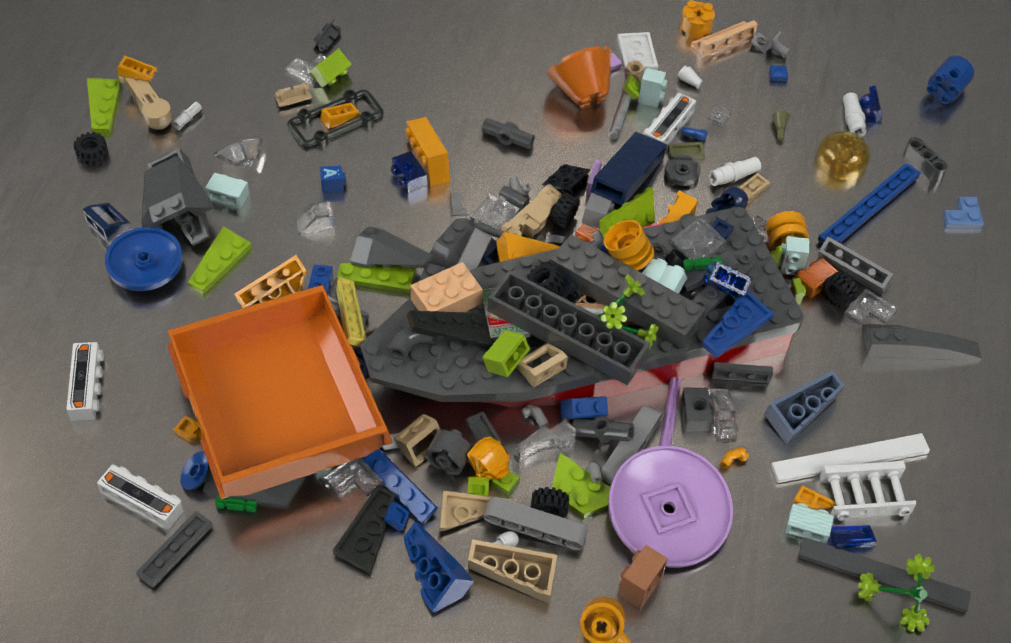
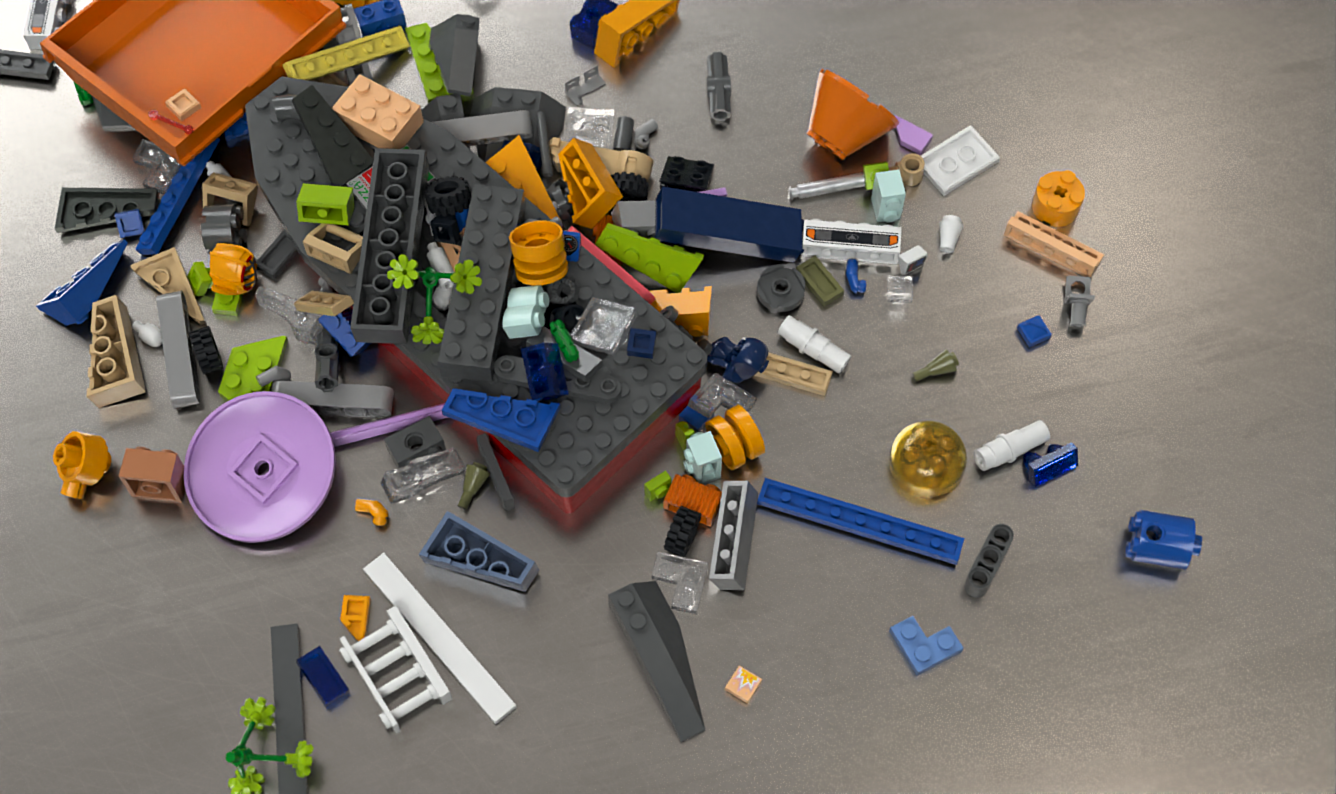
camera: 65 degrees right, 10 degrees up
light aqua brick [785,503,834,544] -> none
none -> clear red hinge [148,110,194,135]
none -> light nougat tile [165,88,201,121]
none -> tan tile [294,291,354,317]
none -> olive cone [457,462,490,510]
none -> light orange wedge [558,138,623,229]
none -> tile [725,666,762,704]
none -> white slope [898,245,927,276]

